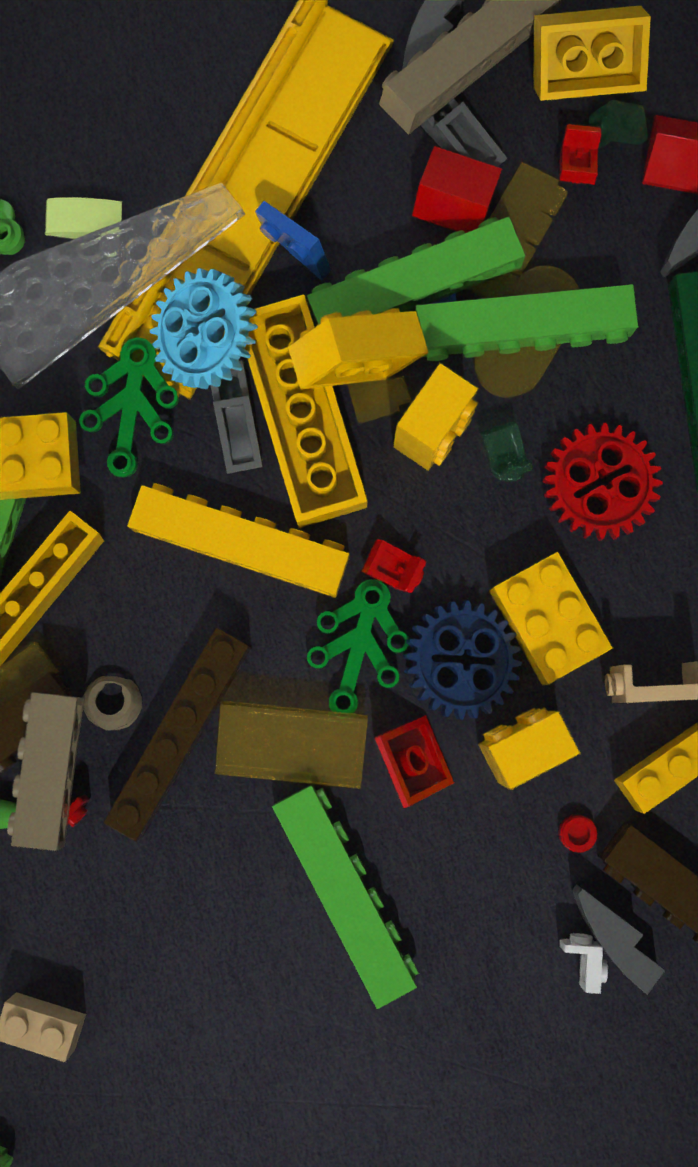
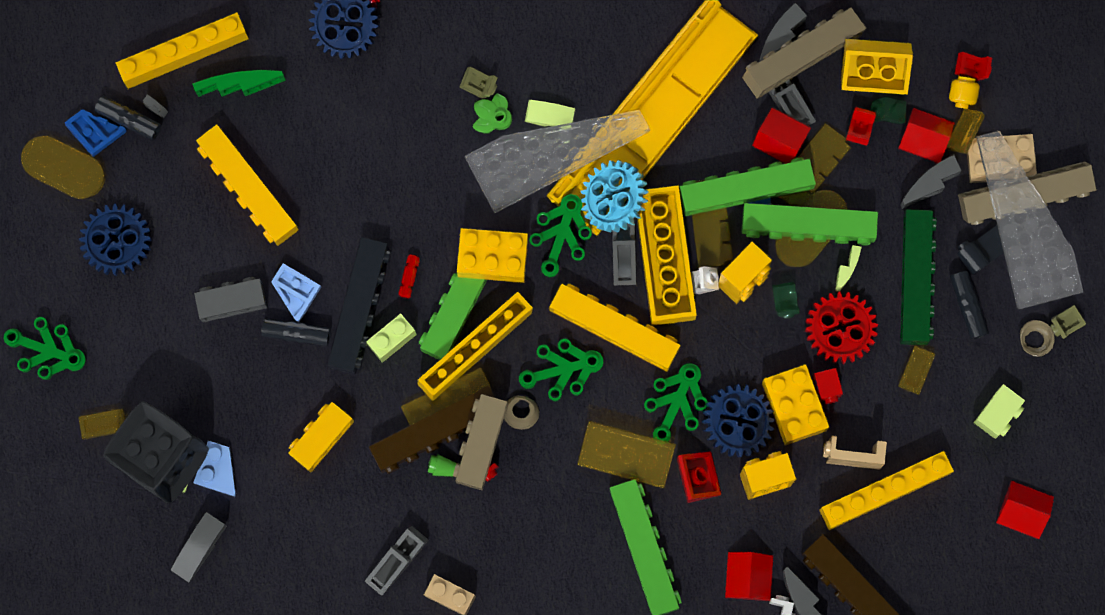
camera: 10 degrees right, 5 degrees down
dark brown brick [104,628,251,842] -> none
blue wing [255,201,331,280] -> none
yellow brick [288,308,429,389] -> none
red bracket [361,539,426,593] -> none
red tile [558,814,597,853] -> none
none -> green plant [519,339,603,401]
none -> white bracket [691,266,719,294]
none -> red slope [725,552,773,601]
none -> red brick [812,368,843,404]
none -> yellowish green slope [835,245,861,291]

